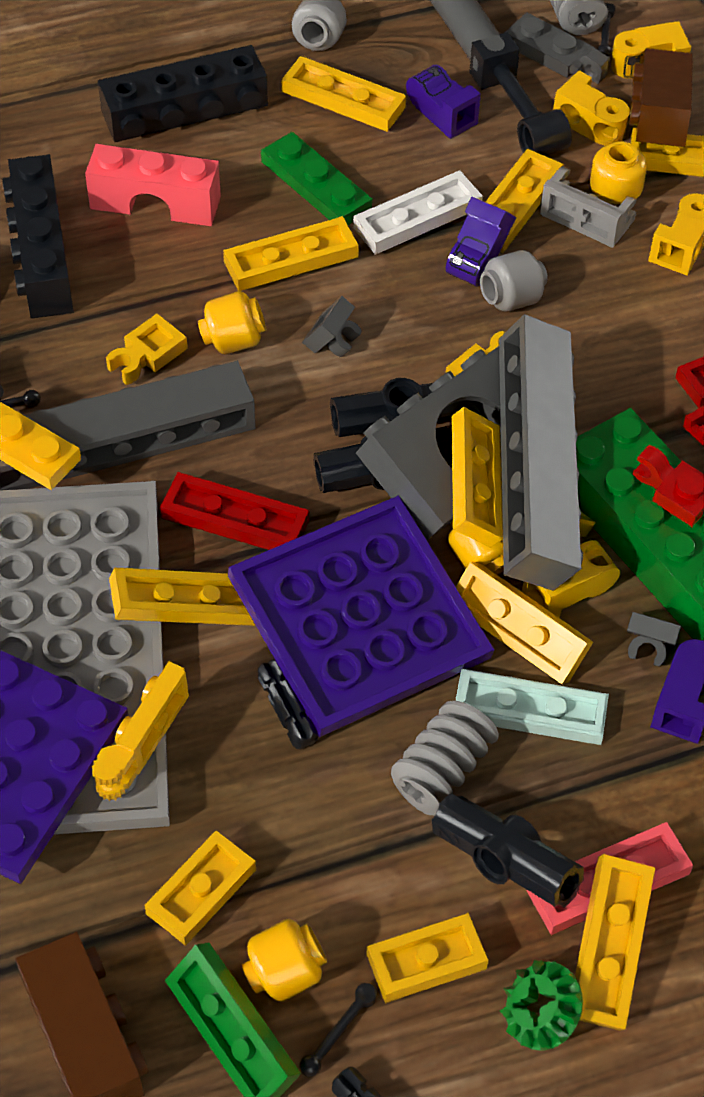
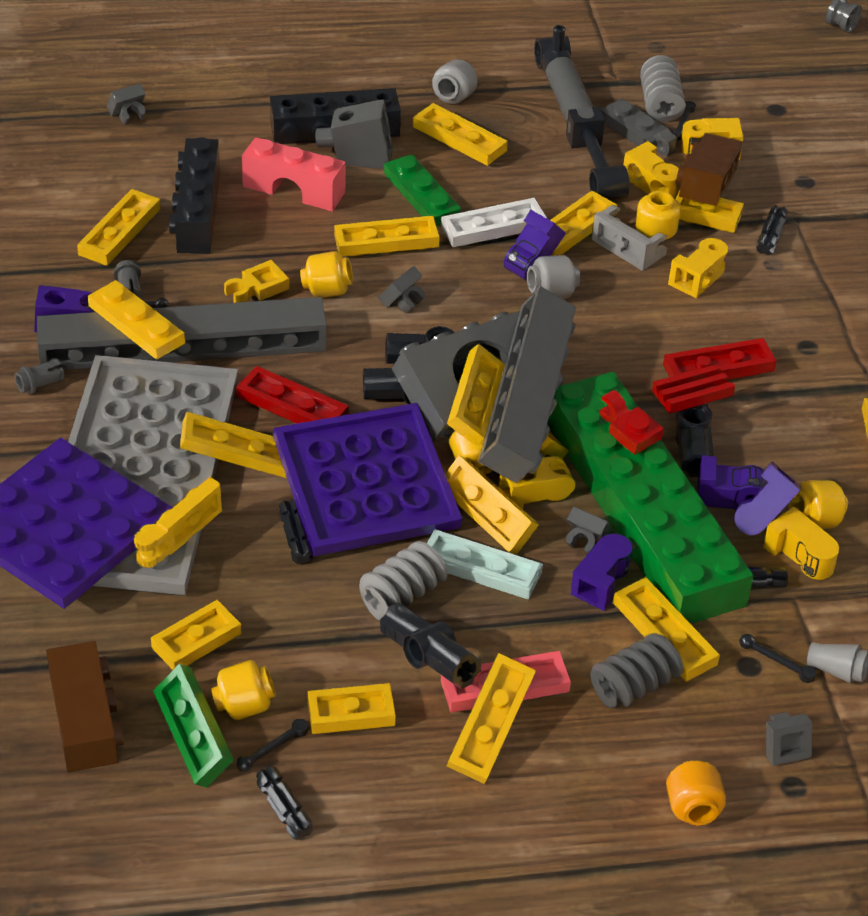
camera: 10 degrees right, 10 degrees down
dark purple leg [406,65,481,139] -> none
green gear [500,960,583,1051] -> none
none -> dark grey torso [315,100,393,169]

